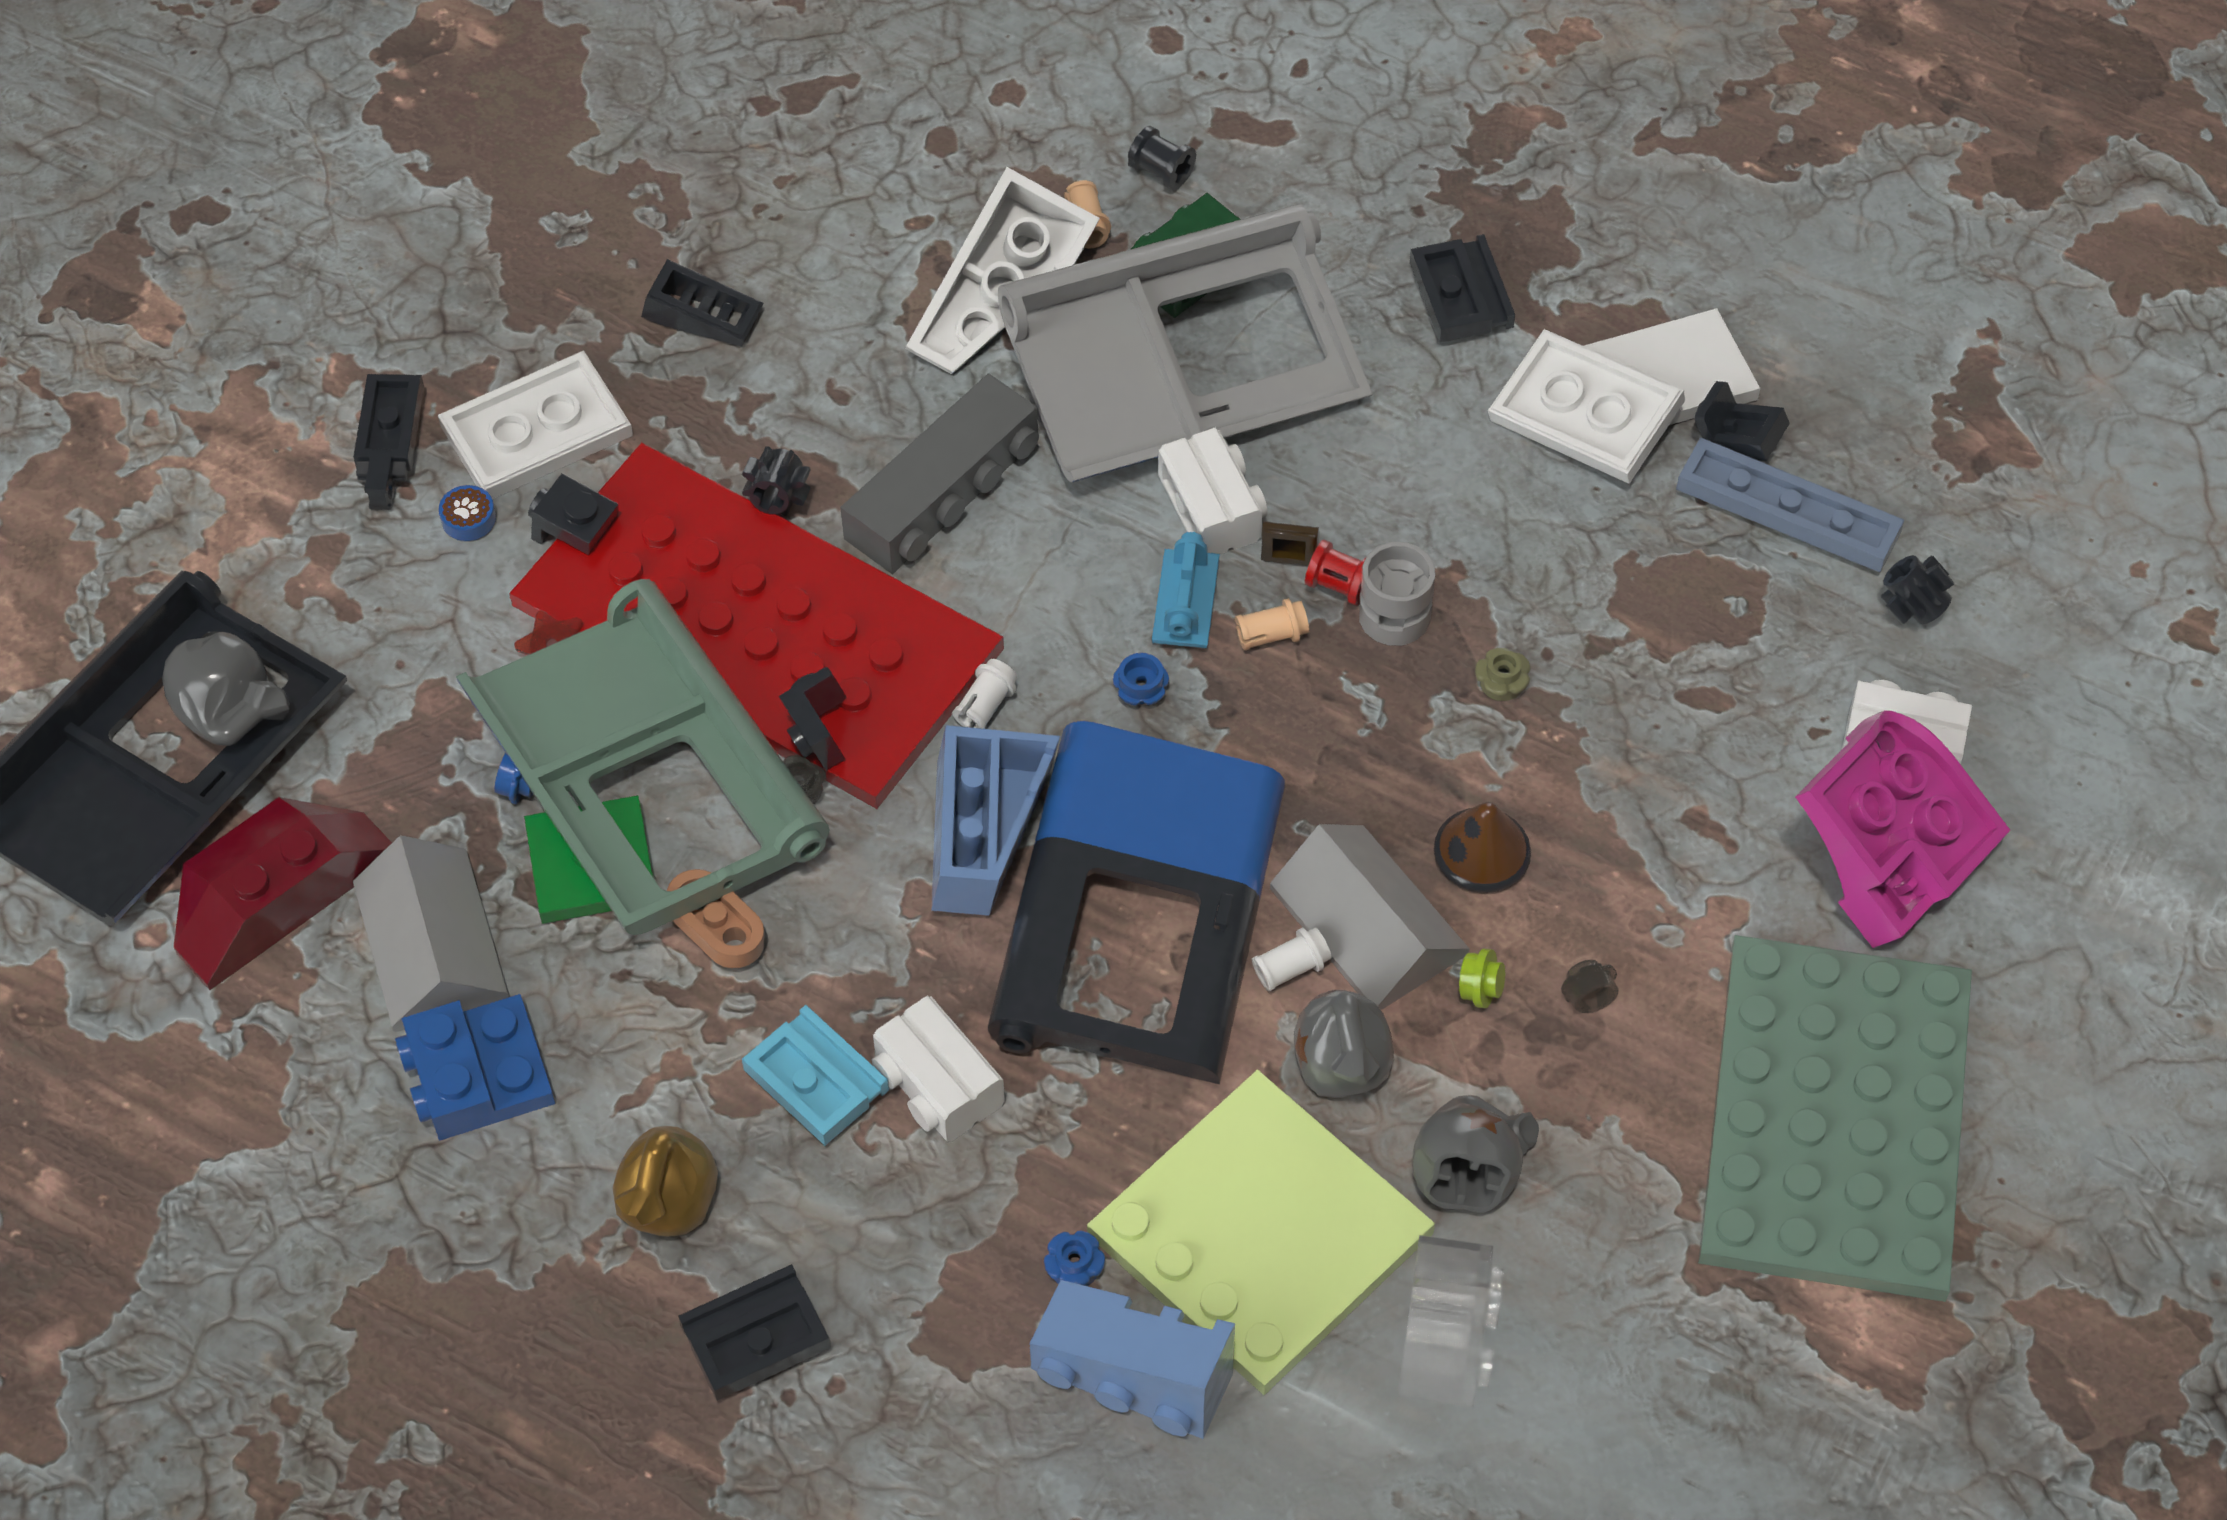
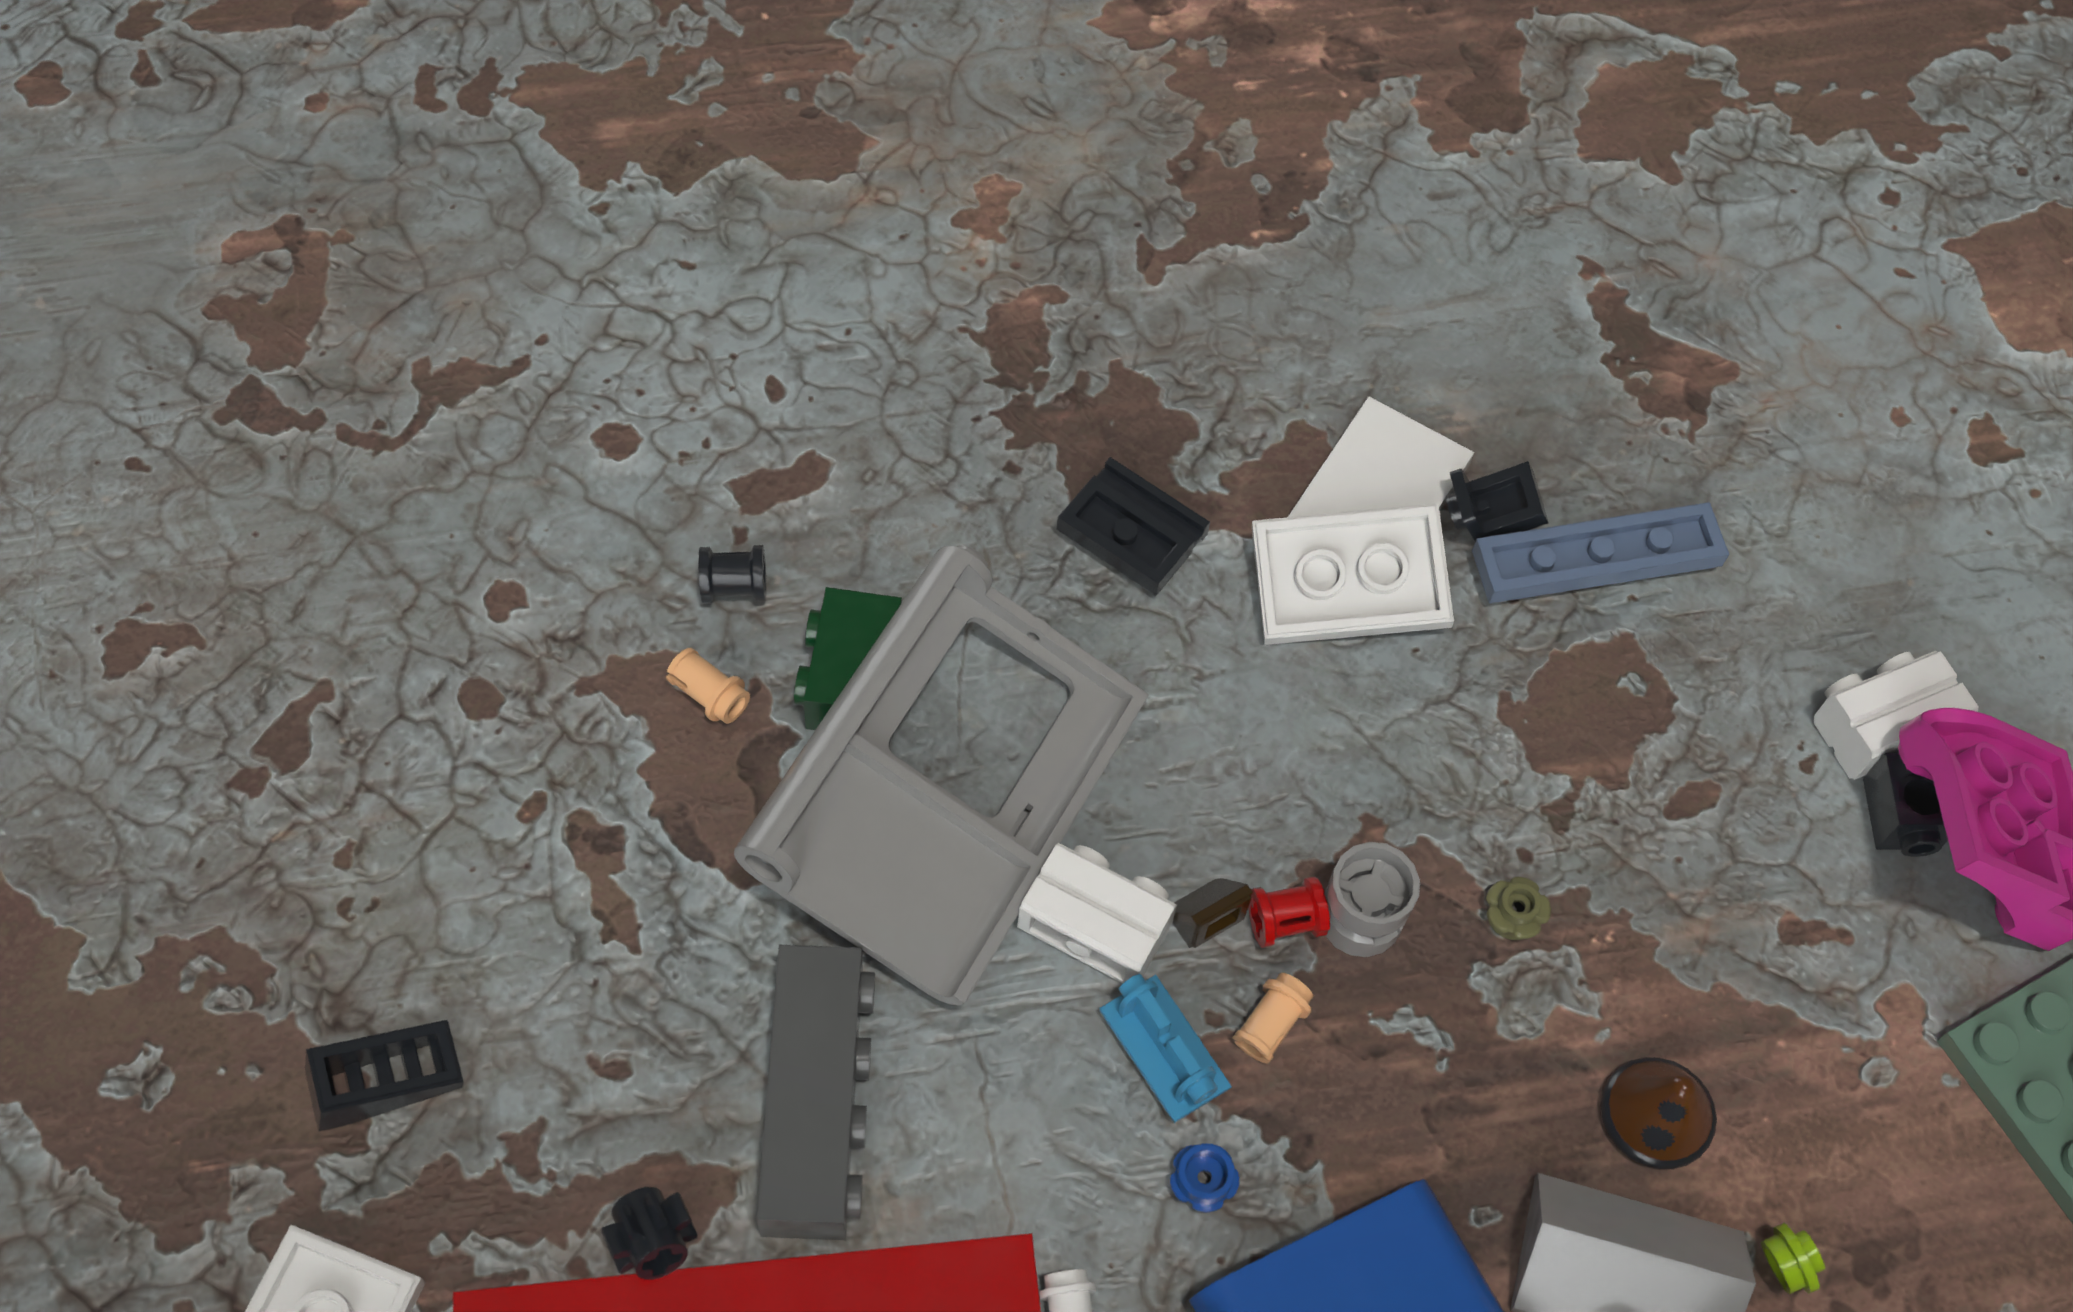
camera: 45 degrees left, 5 degrees up
white wedge [905,167,1100,374] -> none
clear smoke plate [1561,960,1619,1013] -> none
black gear [1881,555,1954,624] -> none

